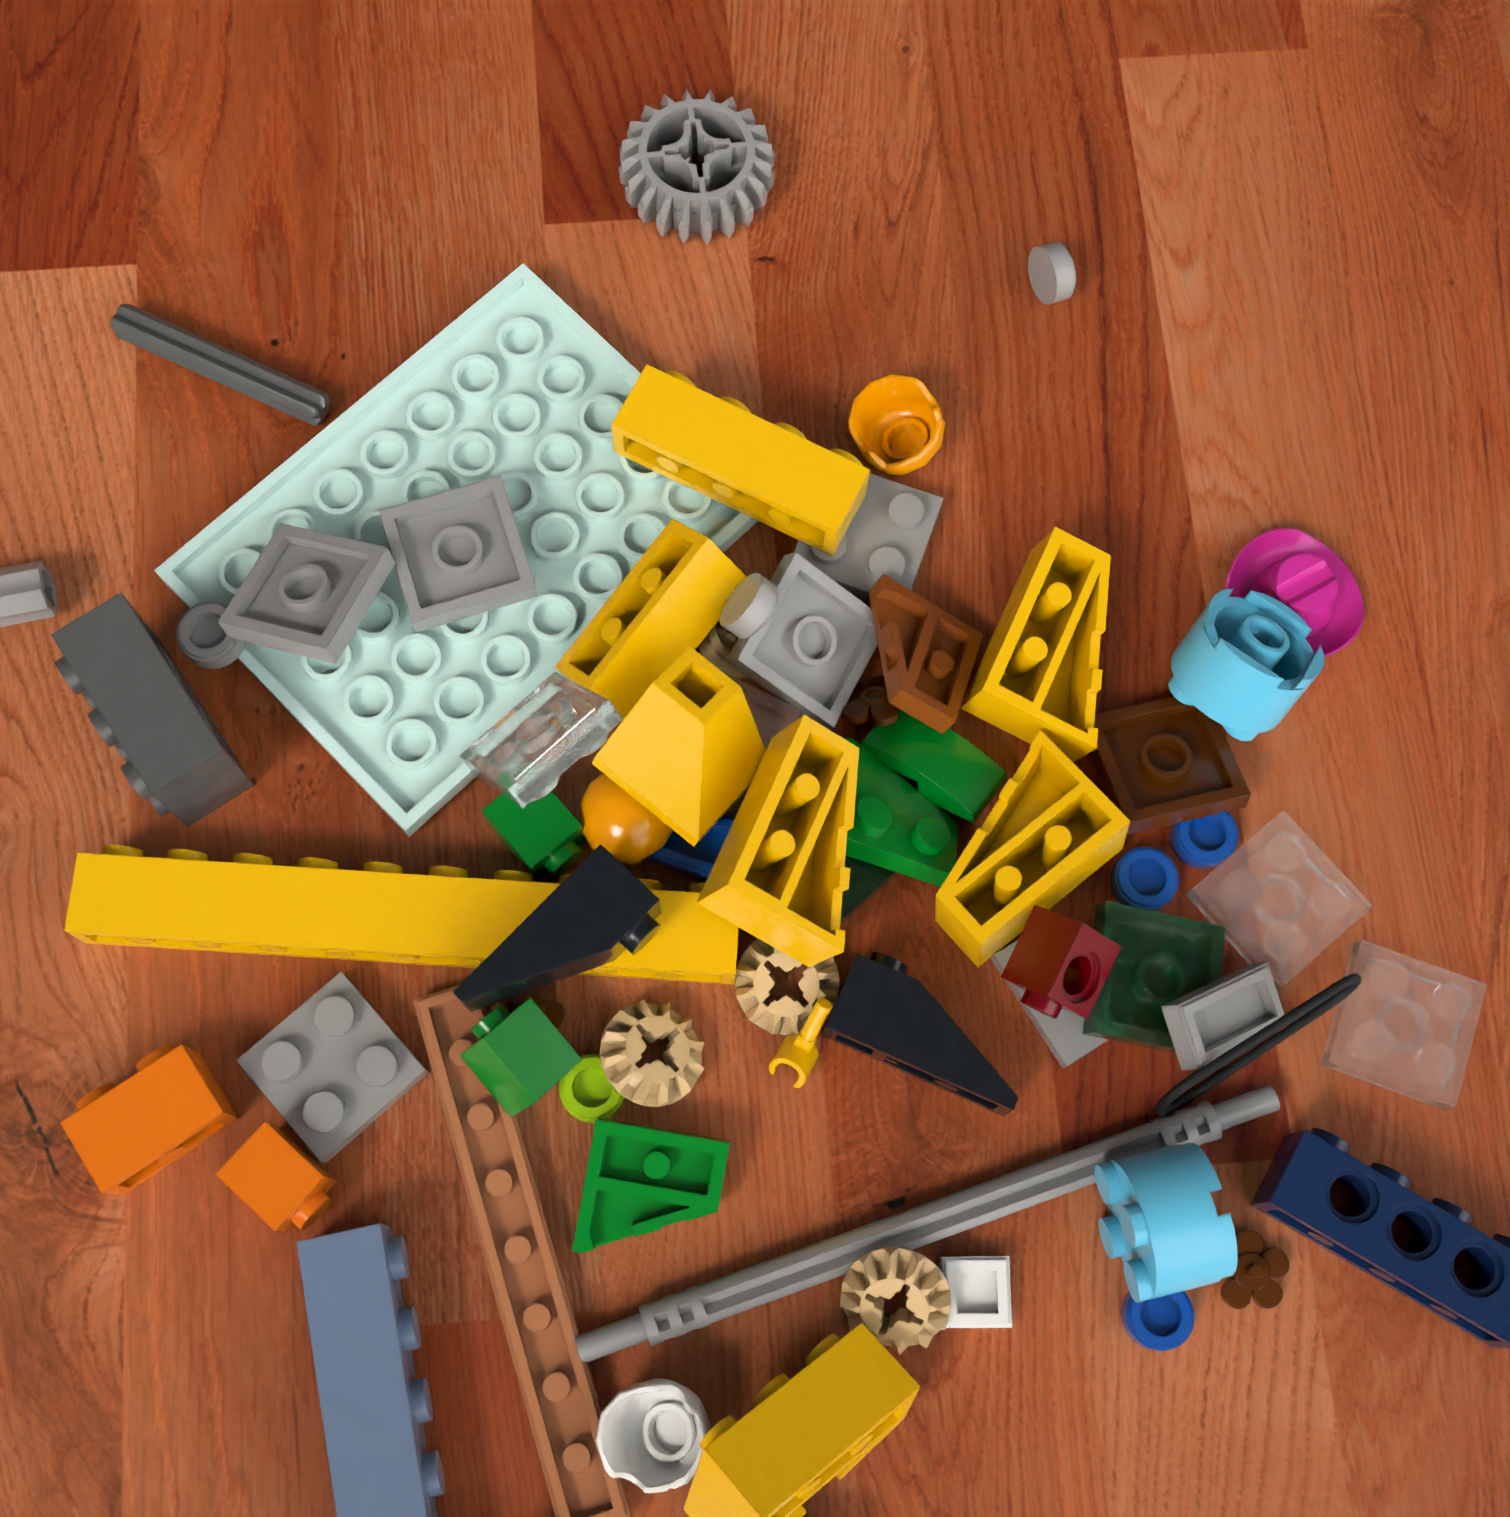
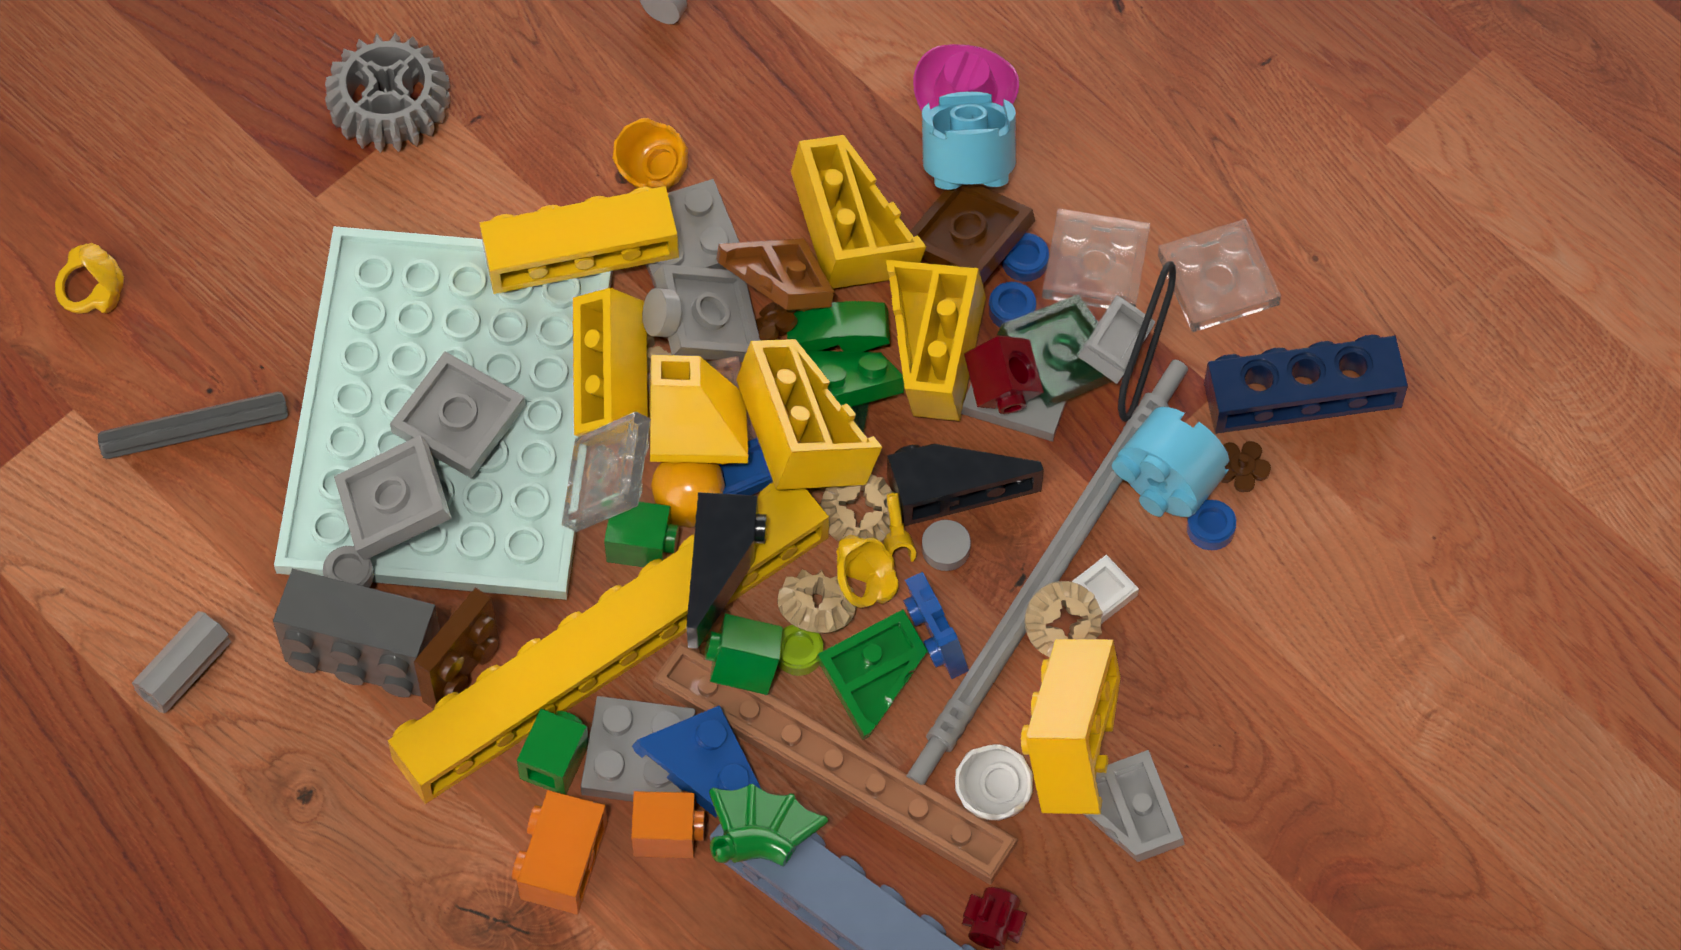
camera: 35 degrees left, 10 degrees down
none -> yellow piece [55,243,124,314]
none -> reddish brown plate [414,587,499,709]
none -> green brick [516,709,589,795]
none -> blue wing [632,705,762,818]
none -> green arm [709,784,828,867]
none -> yellow piece [836,534,898,608]
none -> blue wing [903,572,969,679]
none -> light grey tile [922,520,971,571]

